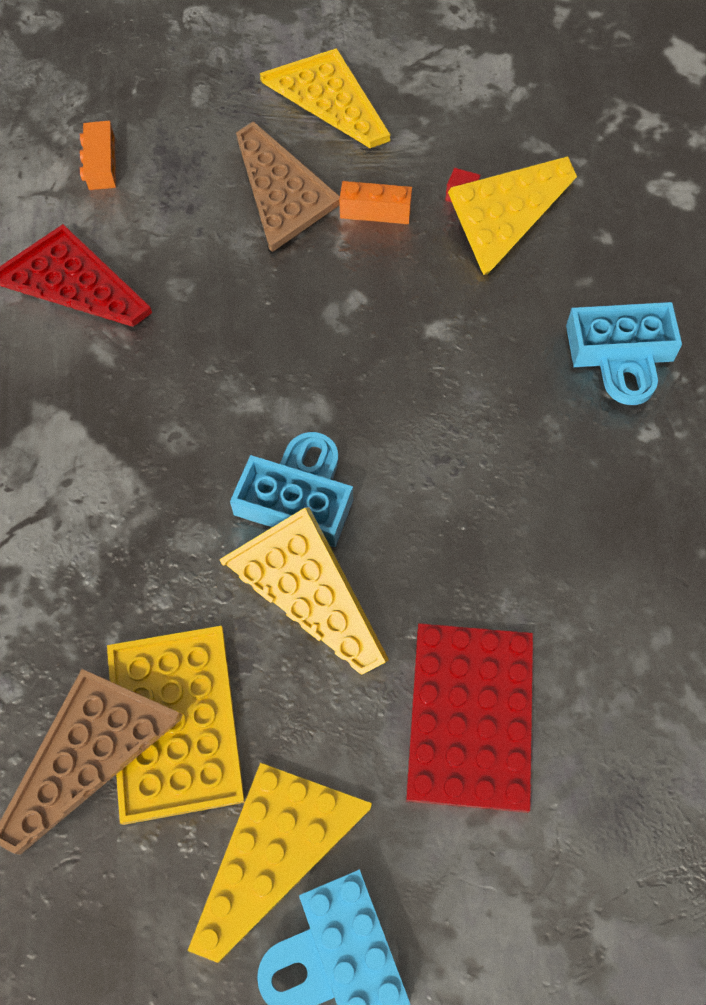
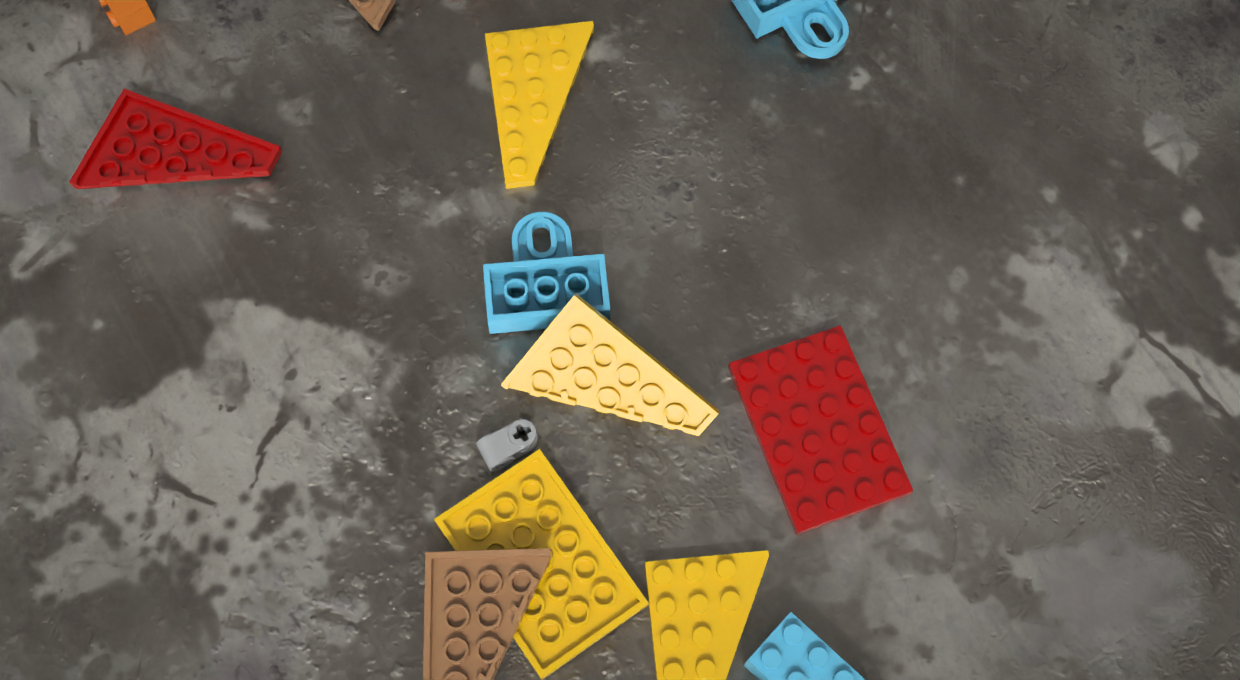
camera: 30 degrees left, 5 degrees up
none -> light grey piece [476,419,538,472]
none -> yellow wing [485,21,594,189]

